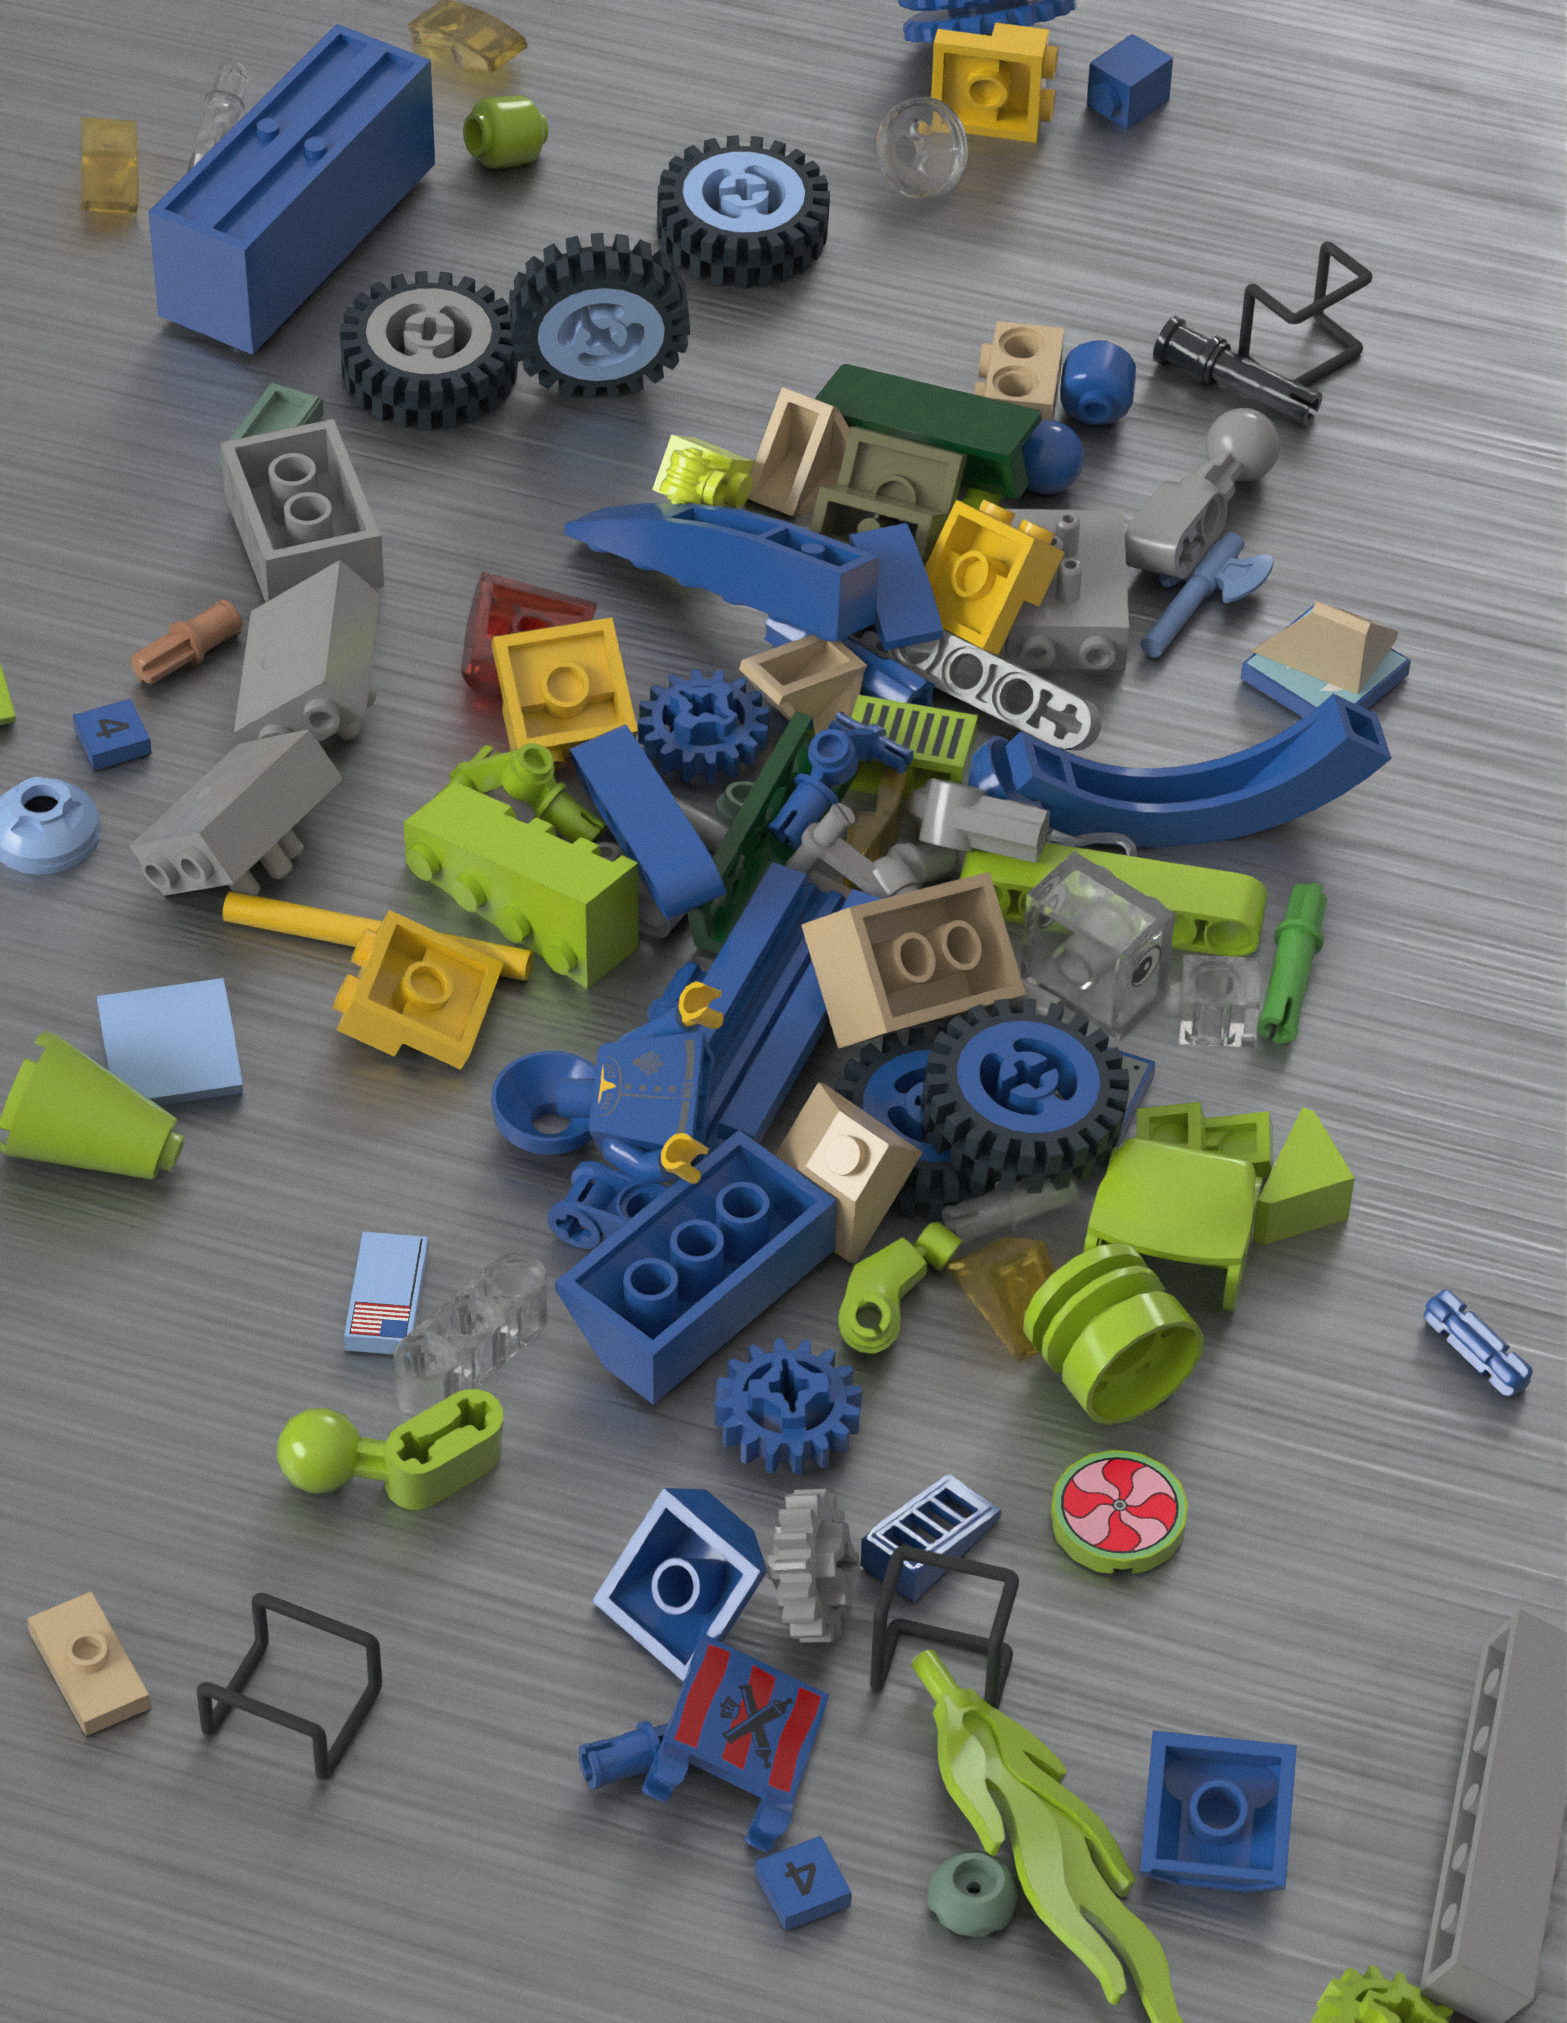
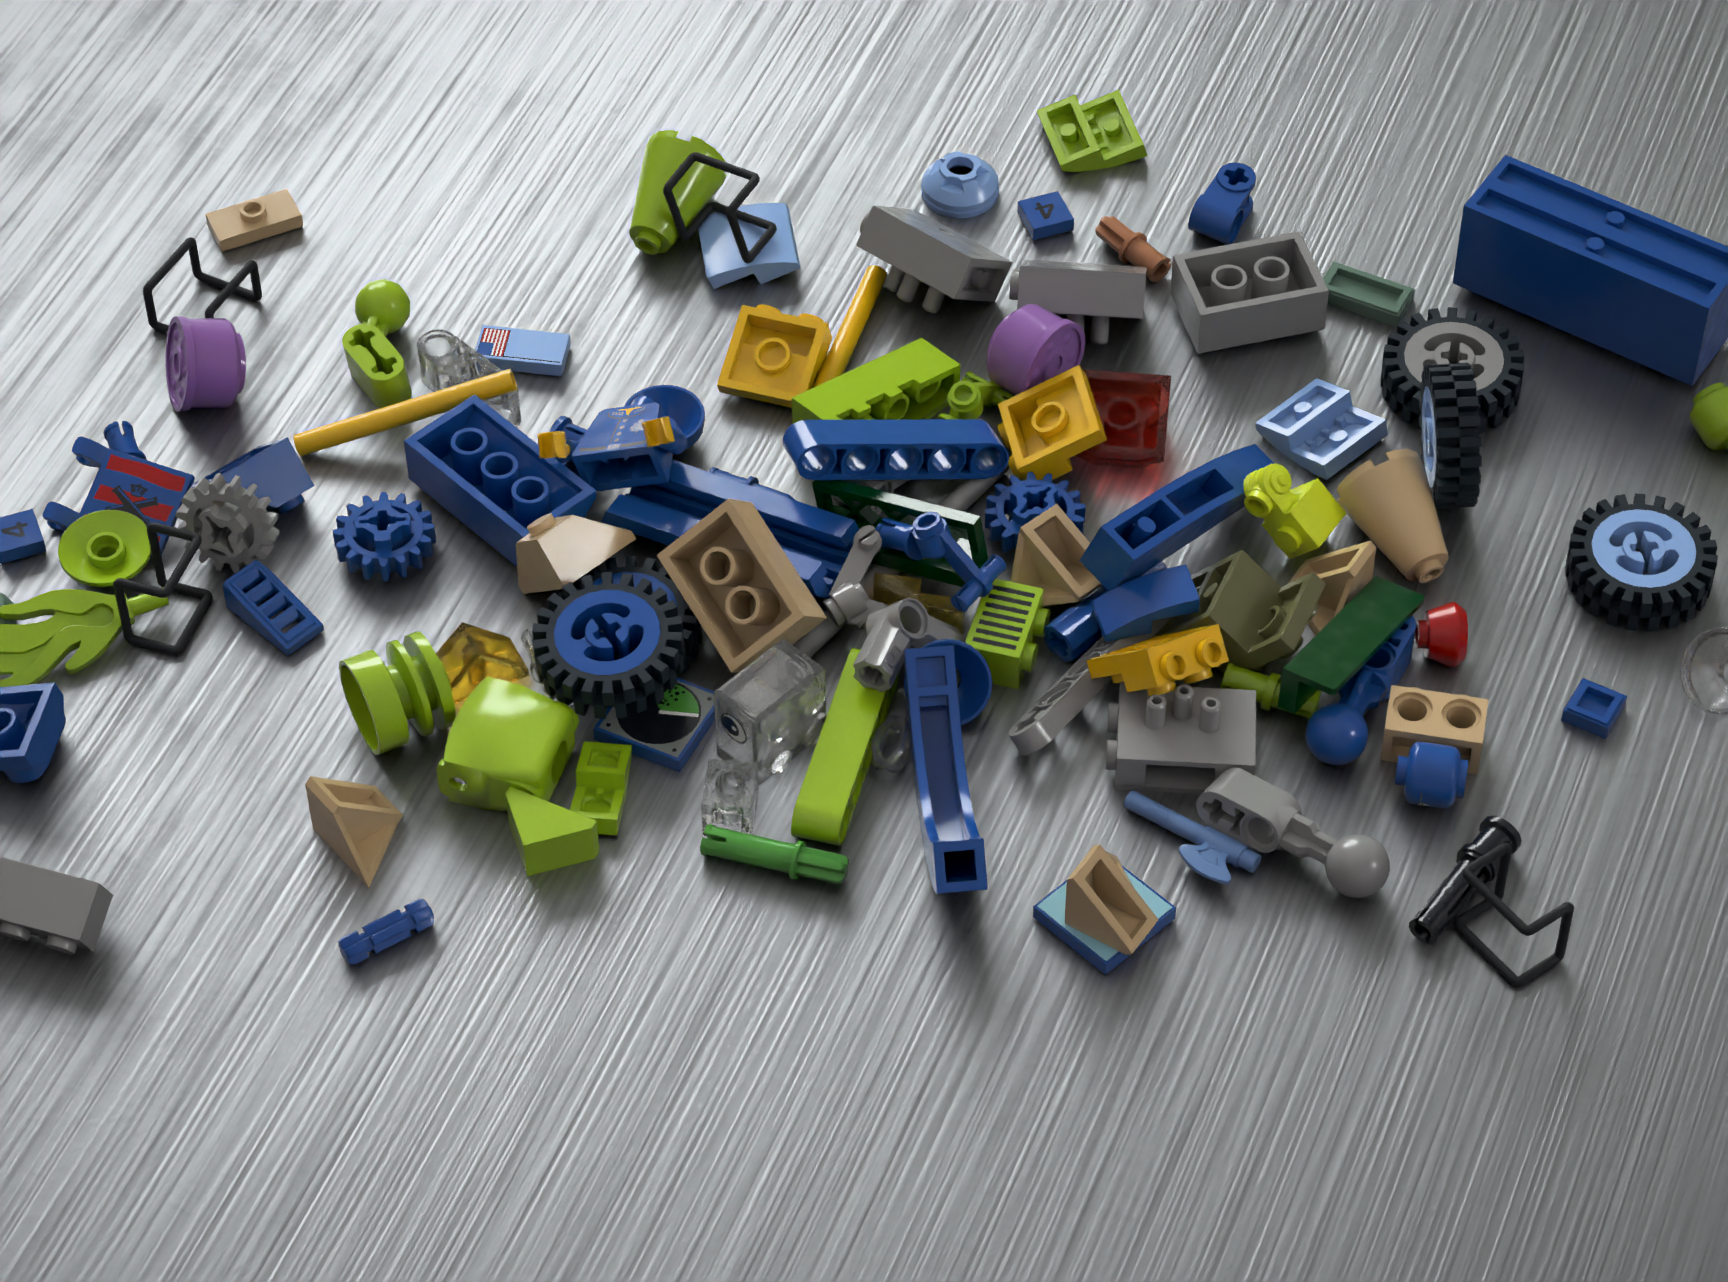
camera: 95 degrees right, 0 degrees up
clear yellow slope [80,117,138,214] -> none
lime arm [838,1222,962,1354] -> none
tile [1050,1449,1188,1574] -> none
none -> lime dish [58,510,151,587]
none -> medium lavender wheel [165,316,246,412]
none -> yellow piece [293,369,517,456]
none -> tan slope [305,776,403,888]
none -> black piece [663,152,777,263]
none -> medium lavender wheel [986,304,1085,396]
none -> blue piece [1188,162,1256,245]
none -> light blue slope [1255,378,1388,480]
none -> tan cone [1337,449,1449,583]
none -> red cone [1415,602,1468,667]
none -> blue tile [1561,678,1627,739]

